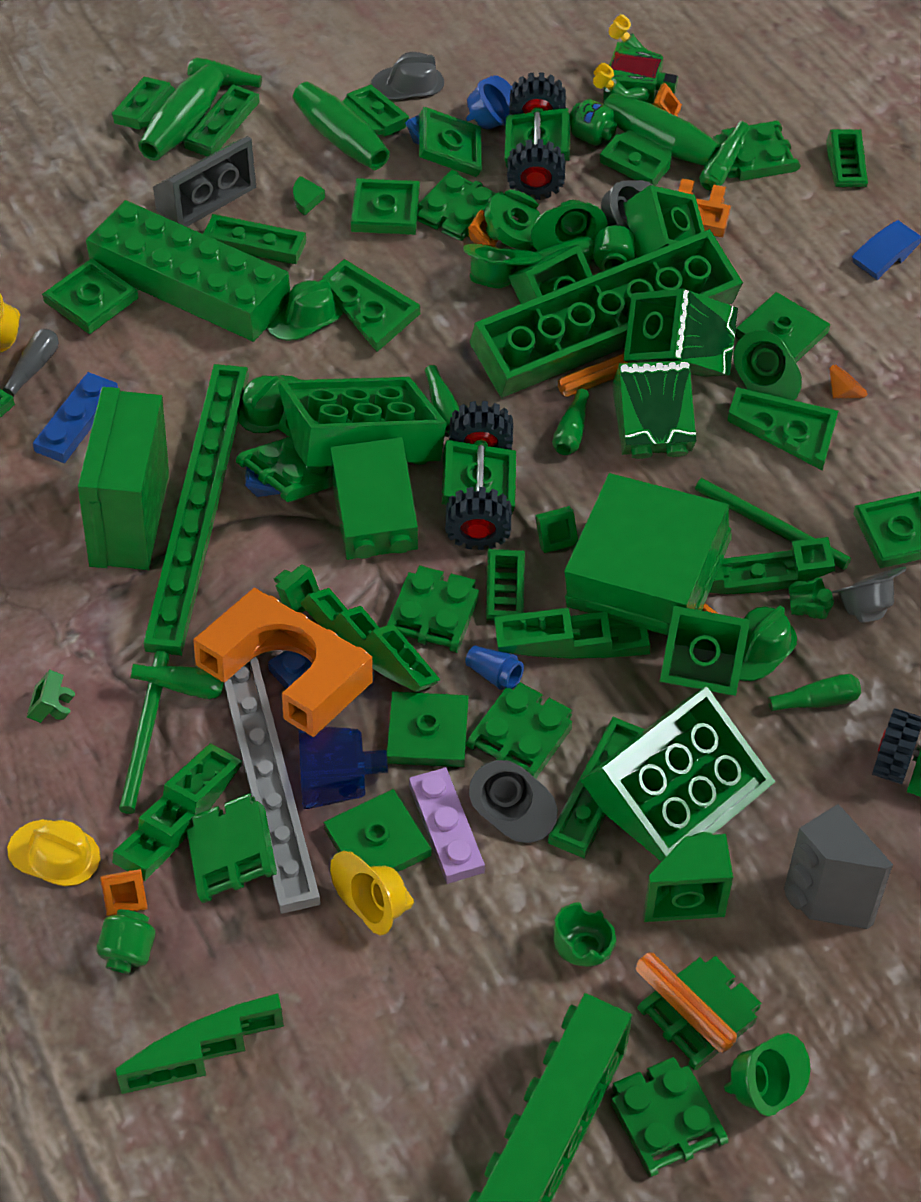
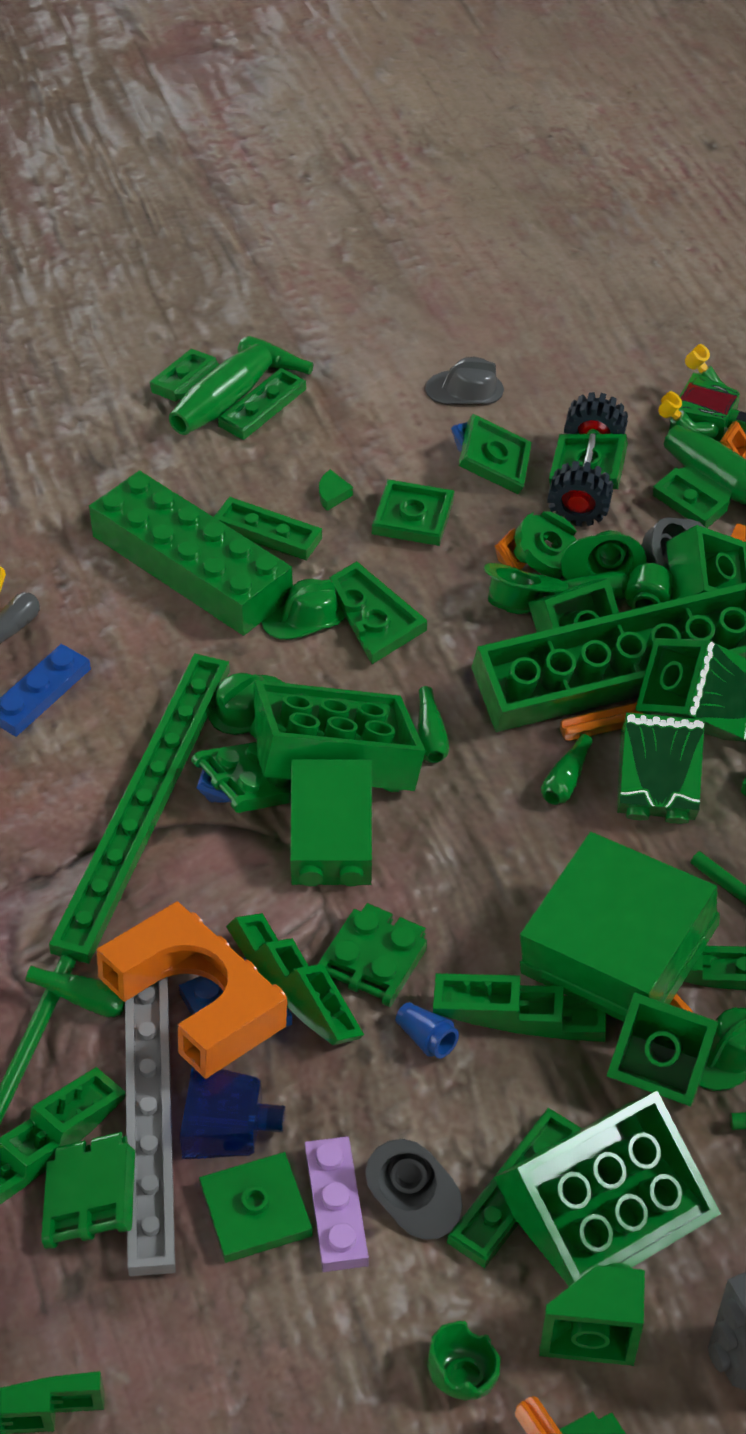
camera: 10 degrees right, 5 degrees down
green plate [42,258,139,335] -> none
green container [78,387,169,570] -> none
dark grey slope [153,136,256,227] -> none
green tile [273,564,320,613] -> none
green plate [293,82,409,170] -> none
yellow piece [330,851,414,936] -> none
green plate [387,691,469,767] -> none
green plate [417,169,504,241] -> none
plate [441,401,516,550] -> none
blue piece [466,75,512,130] -> none
green plate [466,682,573,779] -> none
green slope [486,549,525,621] -> none
green tile [535,506,578,553] -> none
green head [570,99,617,146] -> none

